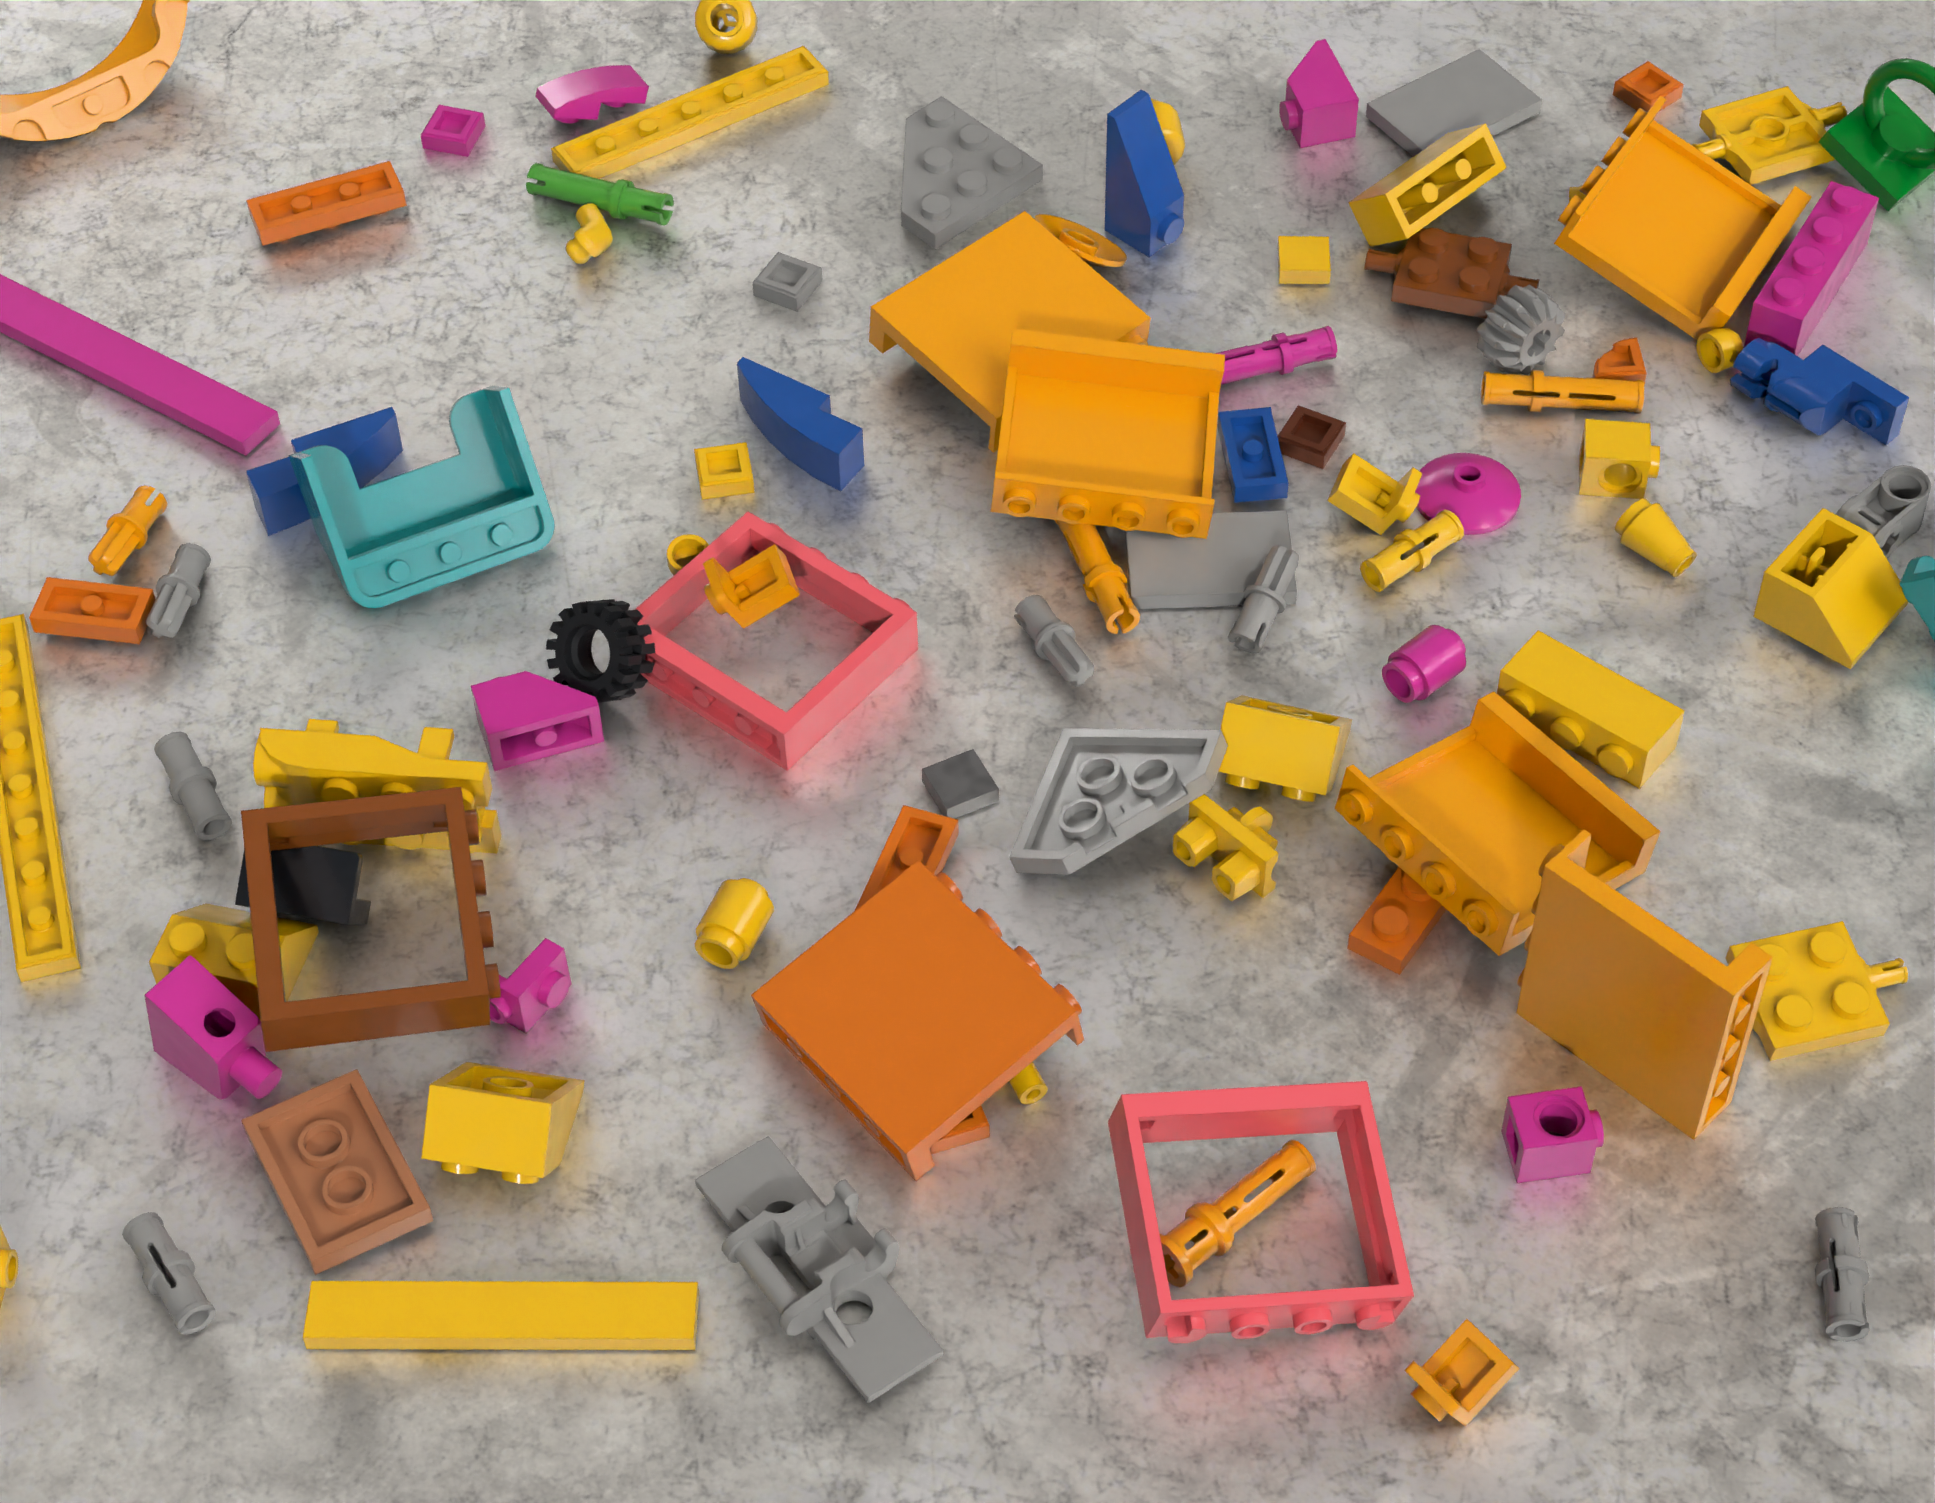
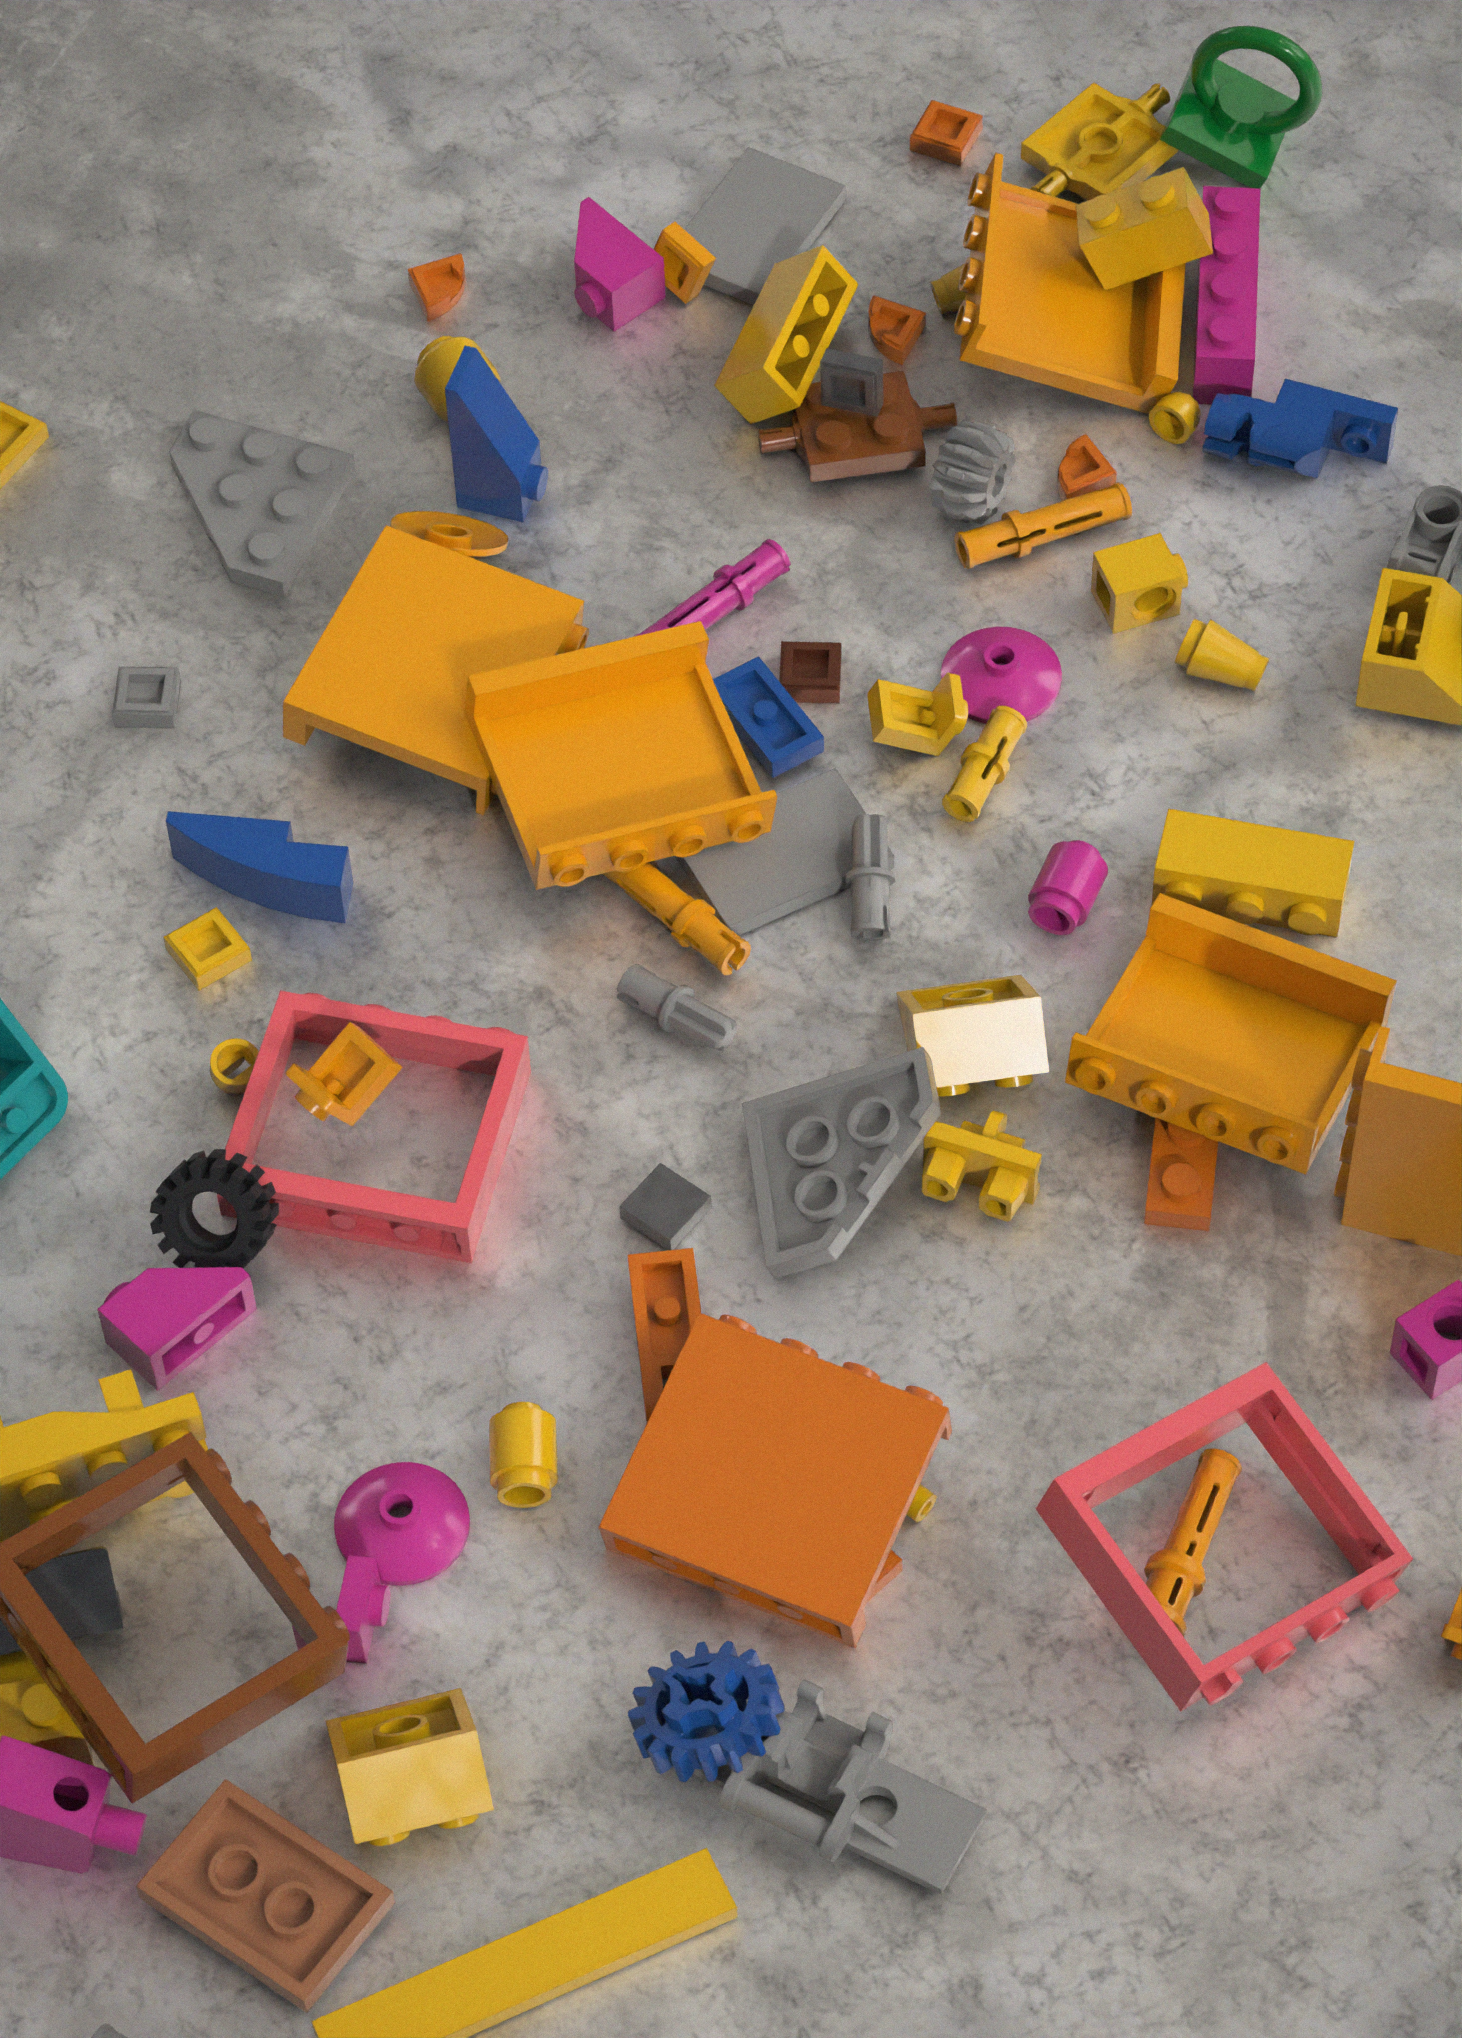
camera: 25 degrees left, 5 degrees up
yellow tile [1277,236,1331,284] -> none
none -> dark pink dish [334,1462,470,1586]
none -> orange tile [408,253,466,322]
none -> blue gear [628,1641,785,1782]
none -> light orange tile [653,221,716,304]
none -> flat silver tile [820,348,884,416]
none -> orange tile [868,295,926,365]
none -> yellow brick [1076,167,1213,291]

